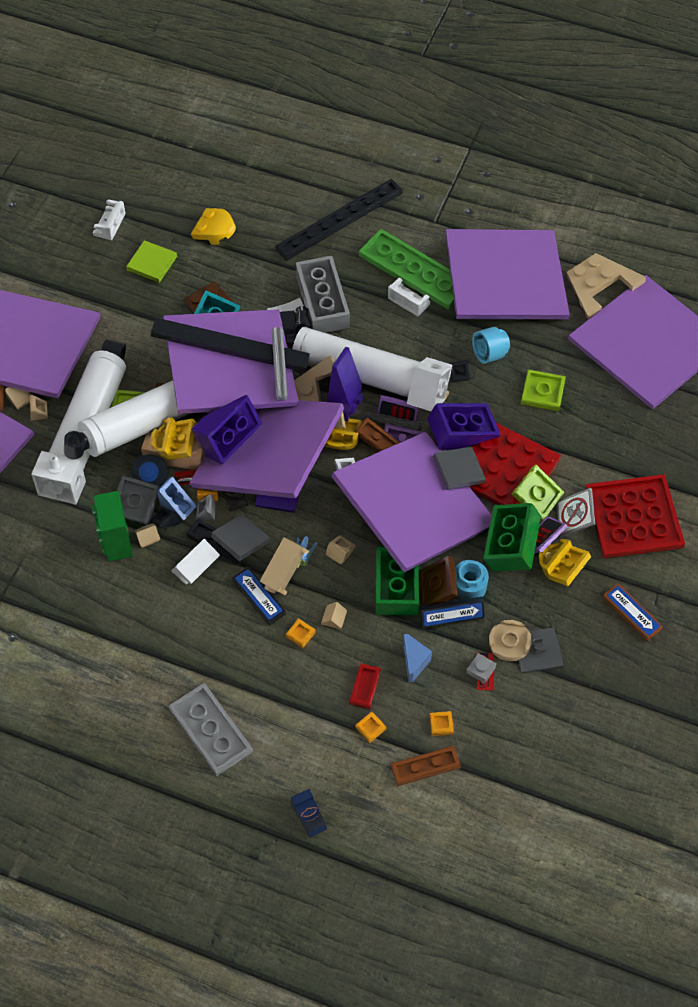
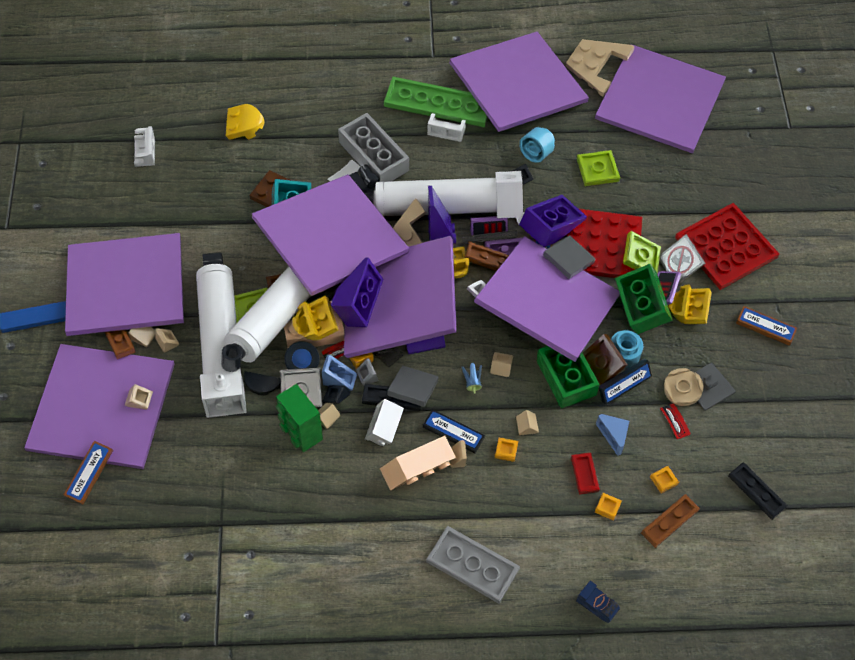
camera: 25 degrees left, 0 degrees up
lime tile [126,240,177,283] -> none
black tile [151,318,310,372] -> none
tan brick [260,537,309,595] -> none
light grey axle [272,327,287,401] -> none
black tile [276,179,402,261] -> none
light grey plate [466,653,496,683] -> none
none -> black tile [244,371,281,395]
none -> light nougat wedge [380,436,456,490]
none -> tan slope [450,440,467,468]
none -> black tile [728,462,788,520]

